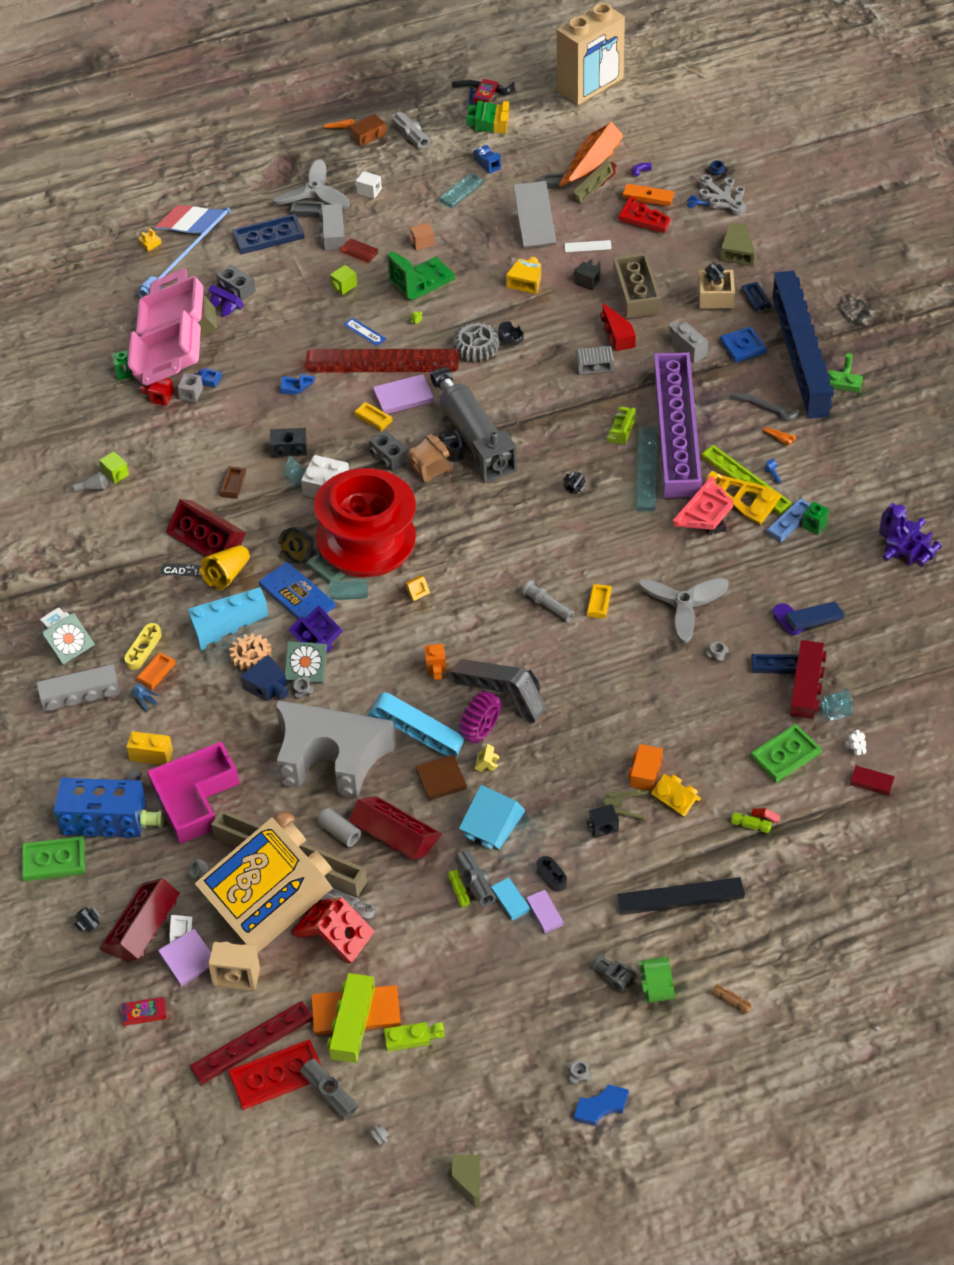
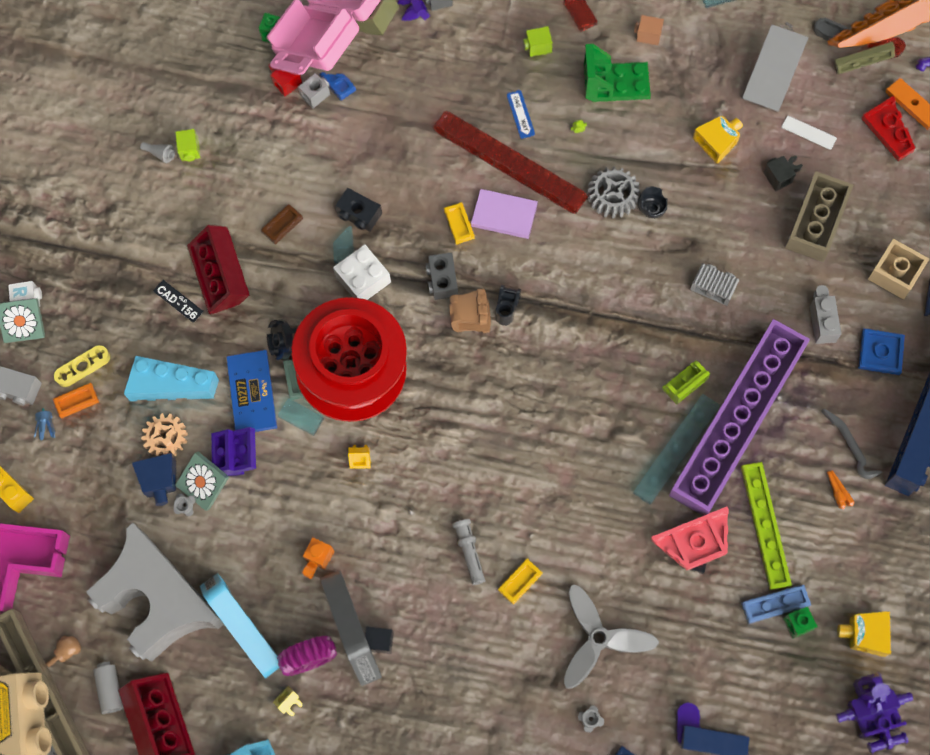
camera: 35 degrees right, 20 degrees up
yellow cone [199,545,250,591] -> none
blue slope [280,374,315,394] -> none
reddish brown tile [416,755,467,801] -> none
dark grey piece [430,366,517,483] -> none
black gear [563,471,586,494] -> none
red slope [600,304,636,351] -> none
black gear [704,262,725,283] -> none
yellow plate [706,471,781,526] -> none
blue hand [765,459,781,483] -> none
none -> yellow torso [837,611,891,657]

